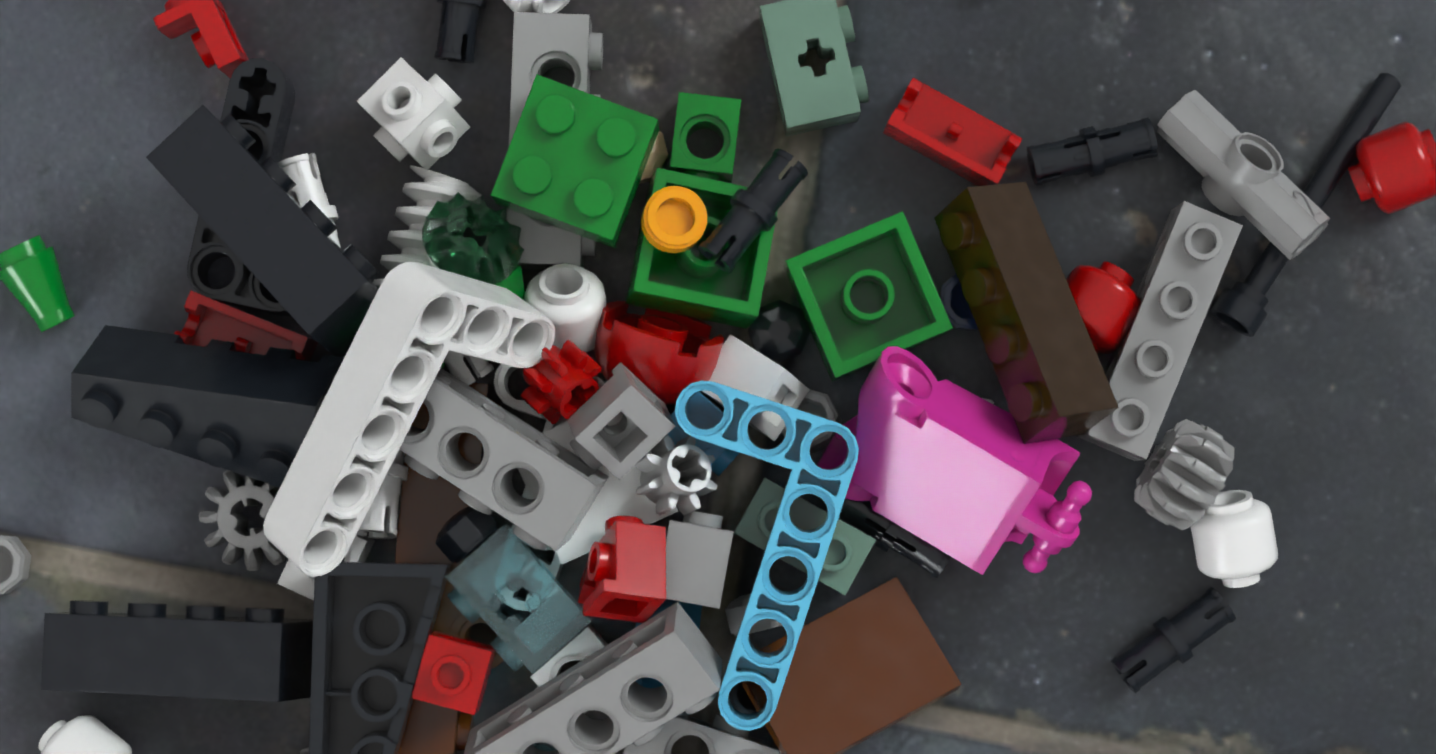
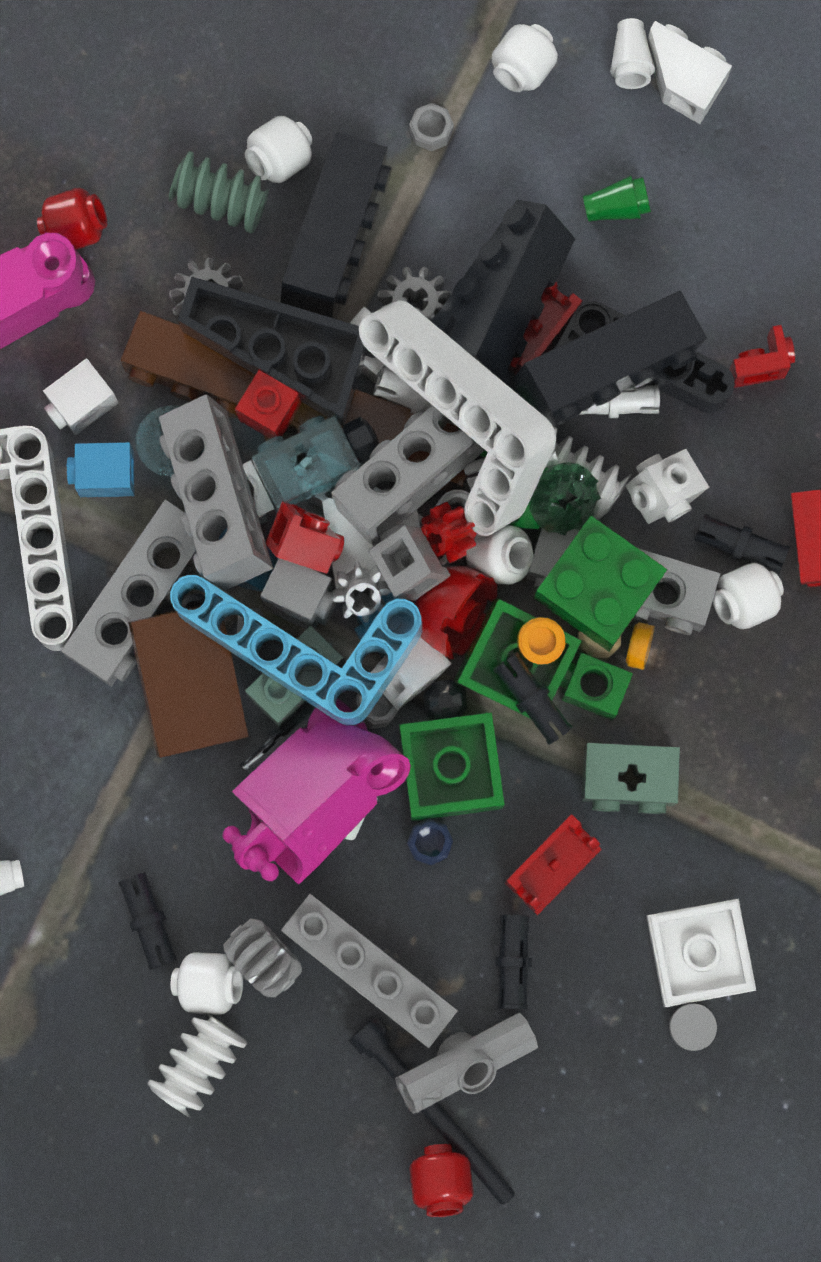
camera: 105 degrees right, 5 degrees down
dark brown brick [934,182,1119,444] -> none
red head [1066,261,1141,354] -> none
none -> white piece [147,1013,247,1118]
none -> light orange tile [626,622,655,670]

